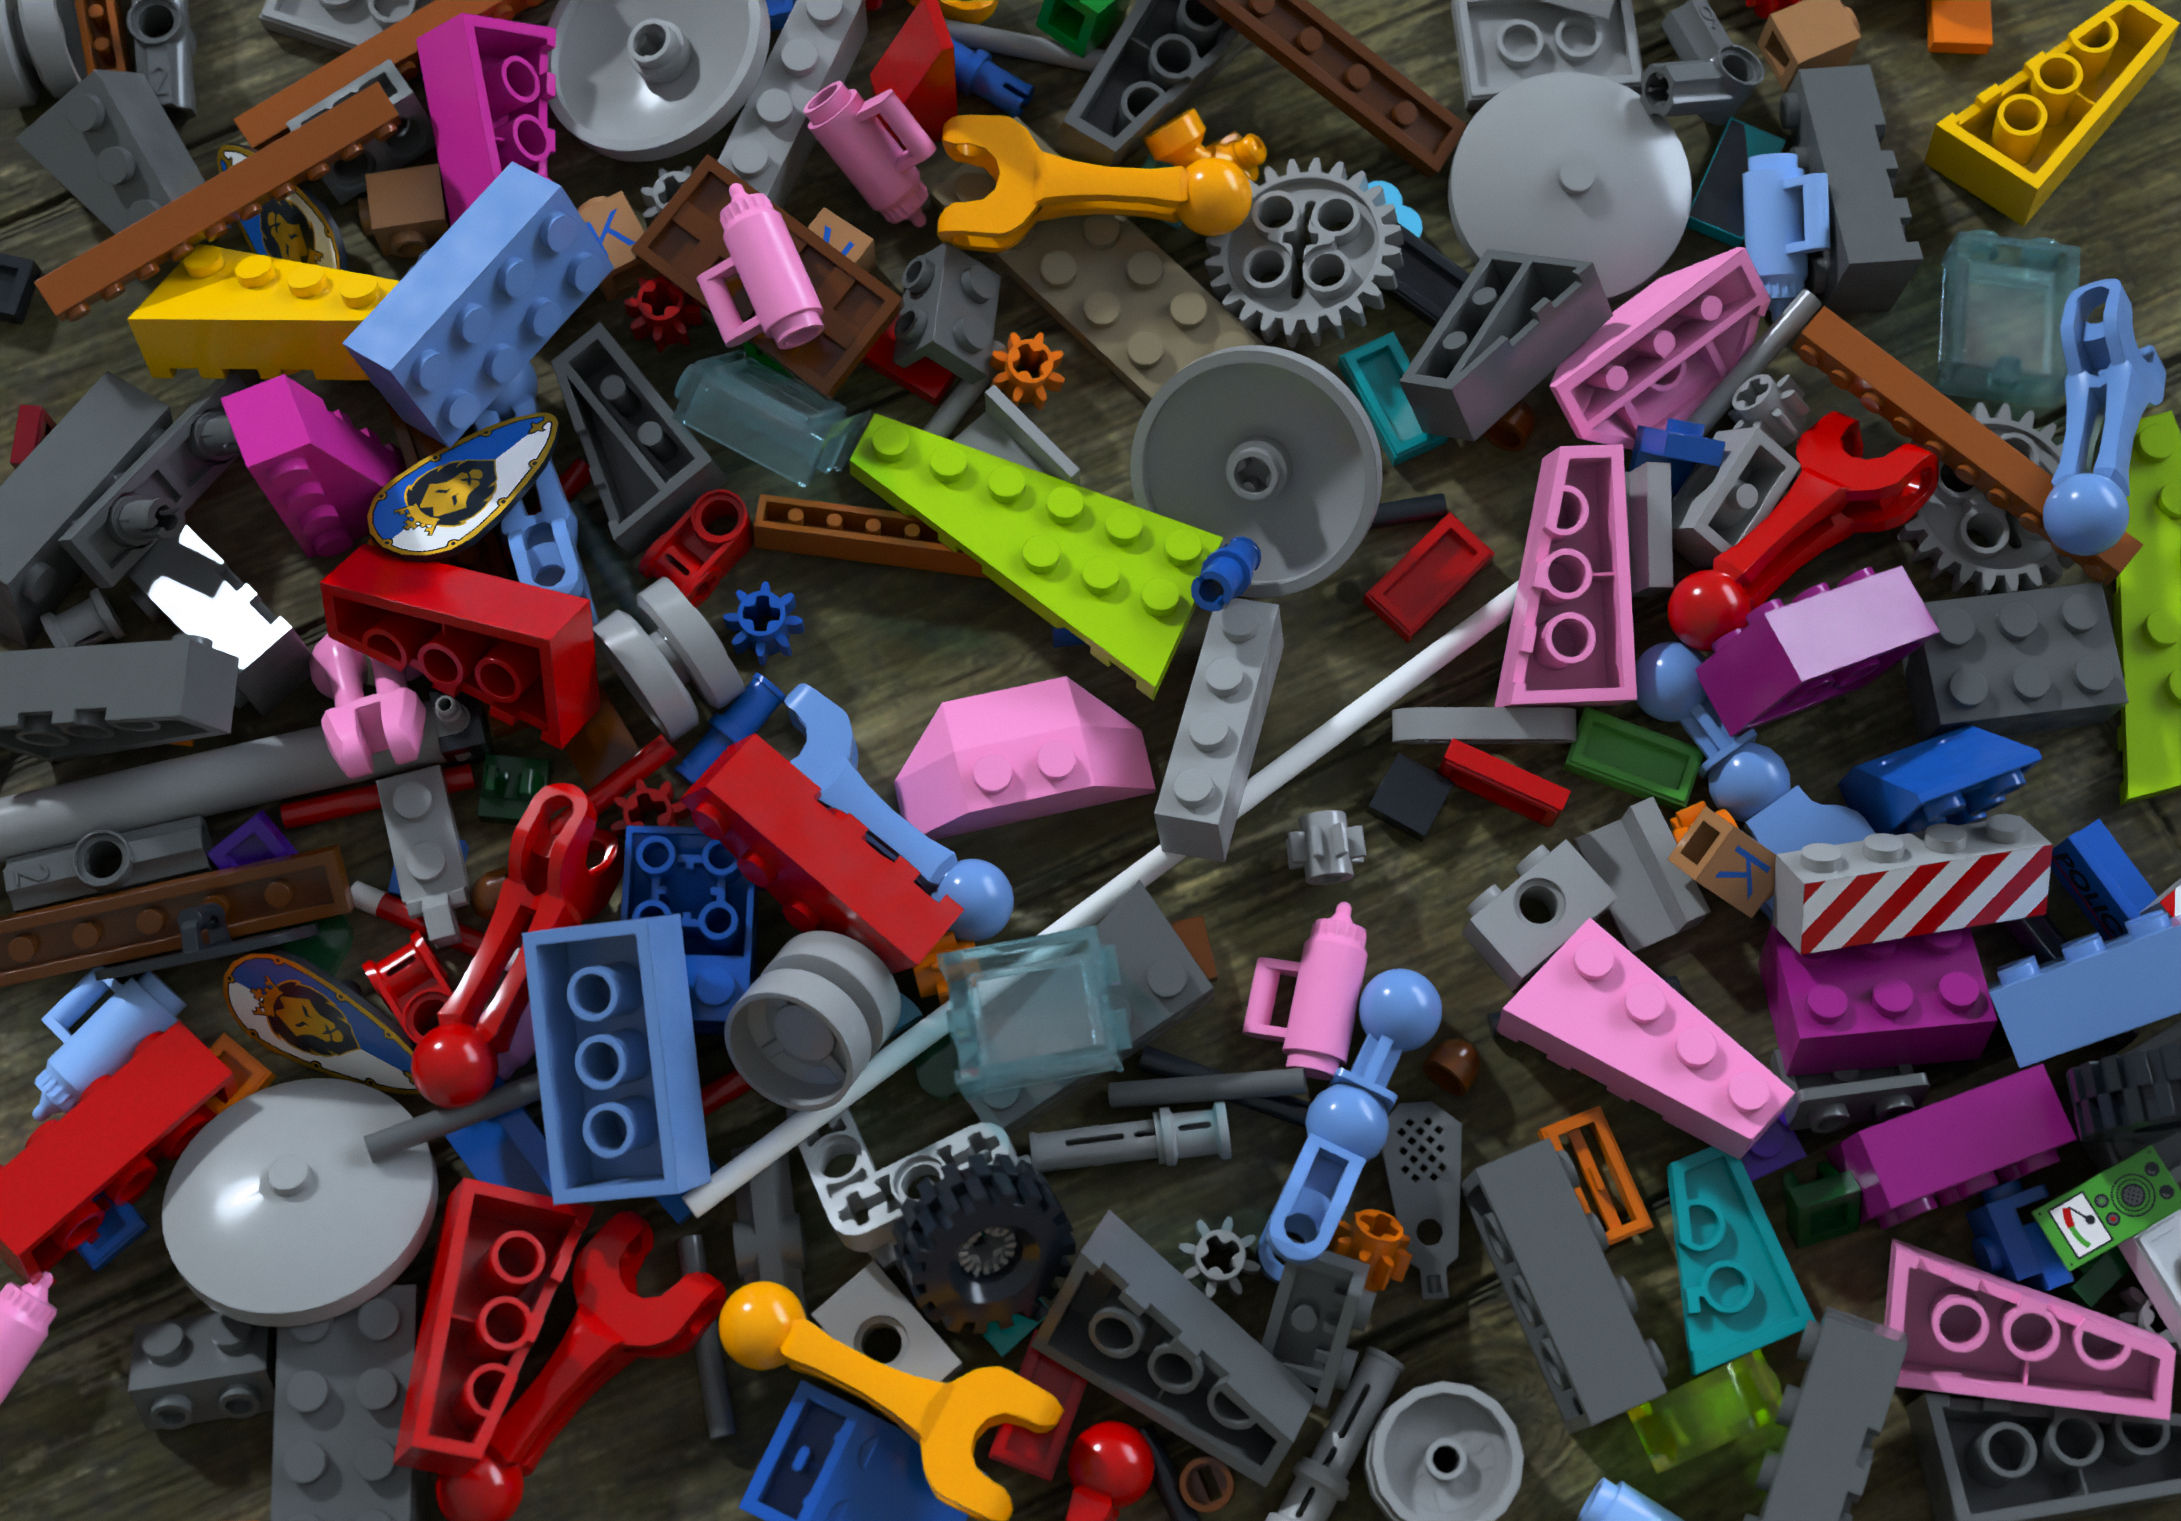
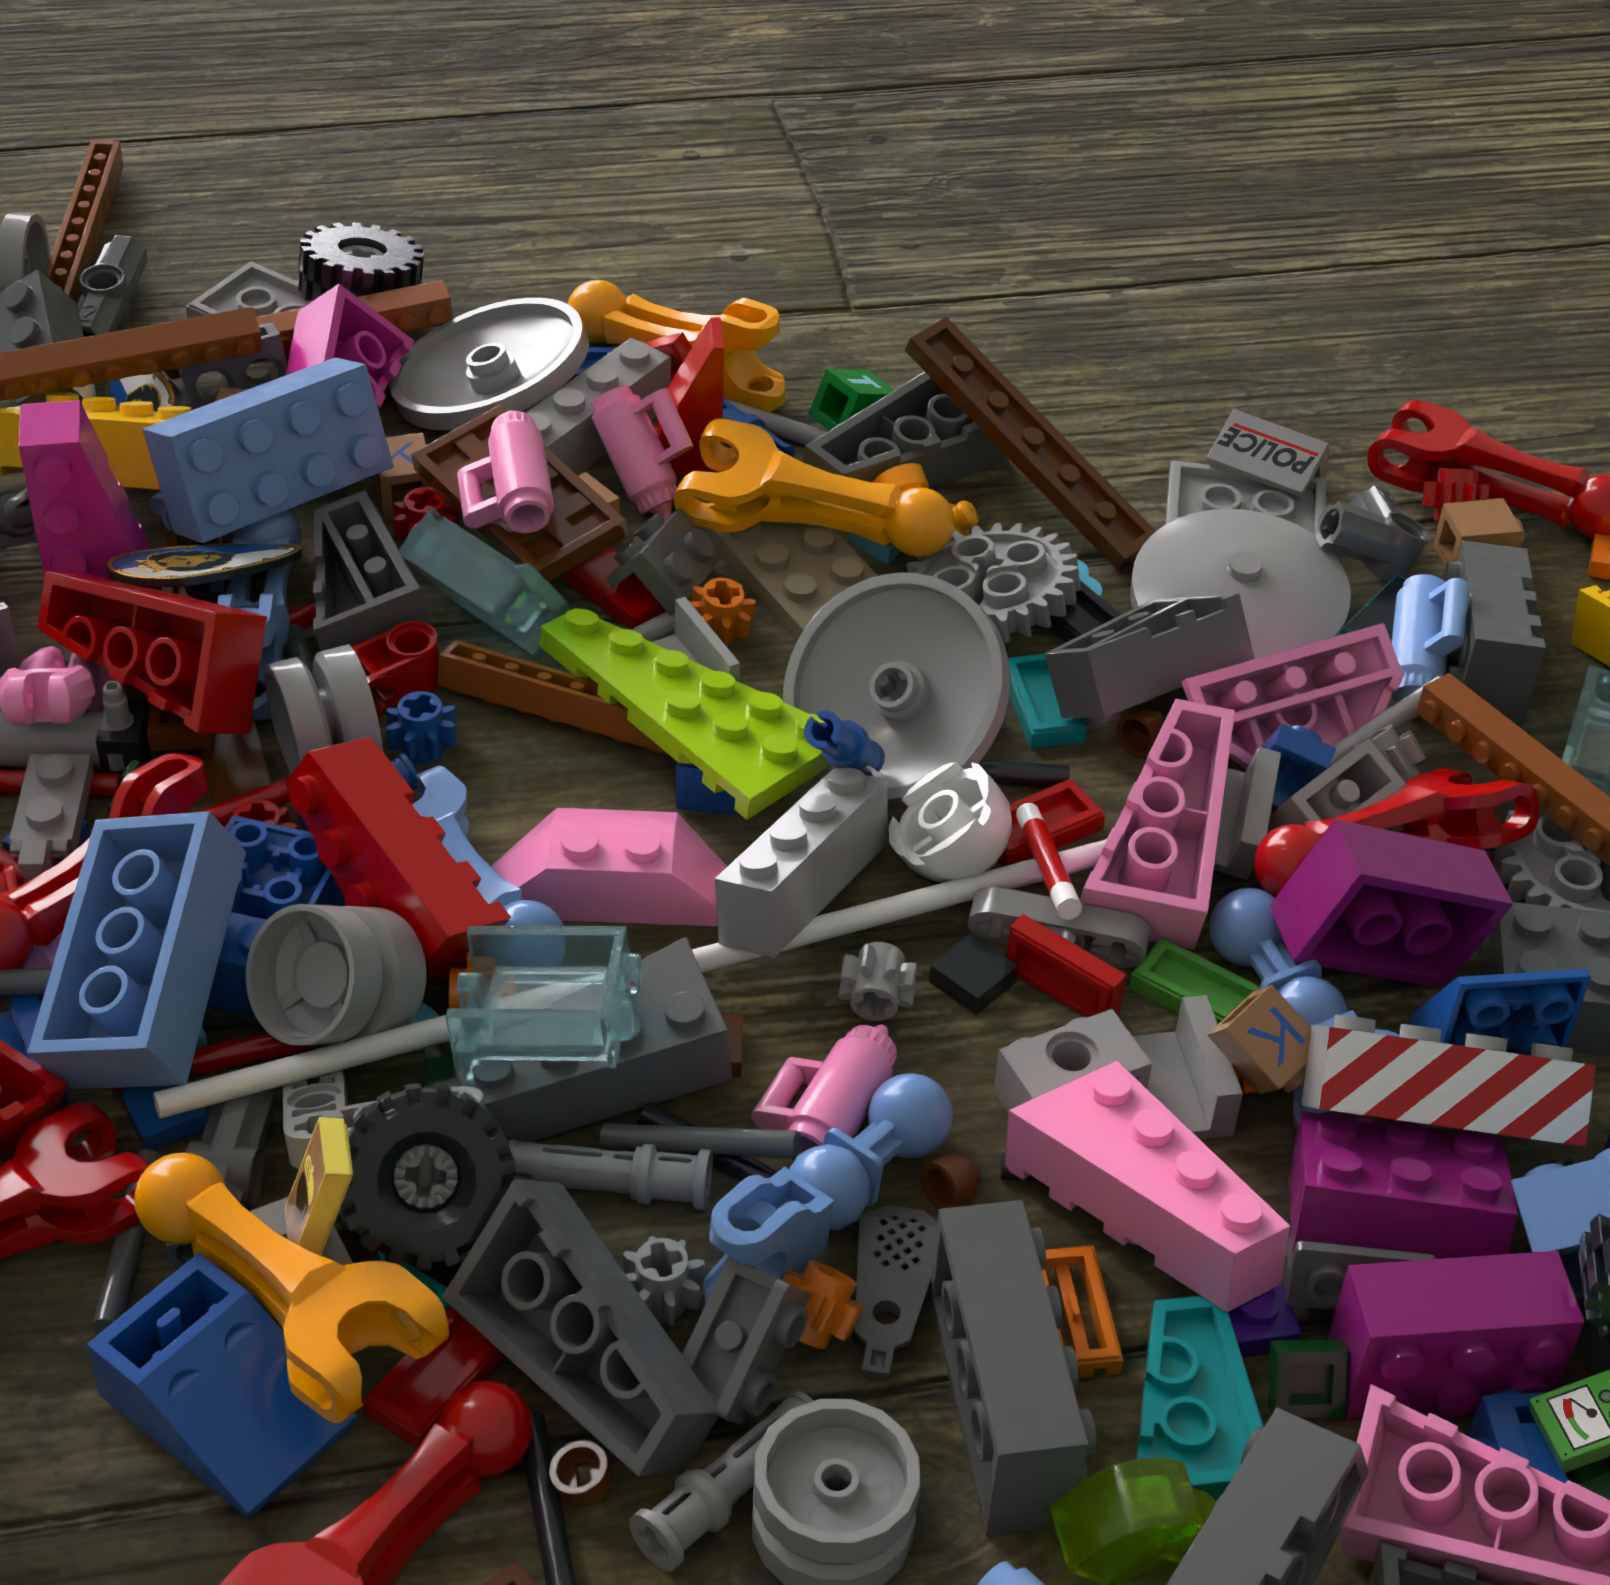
camera: 15 degrees right, 30 degrees down
none -> light yellow tile [285,1117,353,1256]
none -> white cylinder [889,762,1012,883]
none -> bar [1016,803,1082,920]

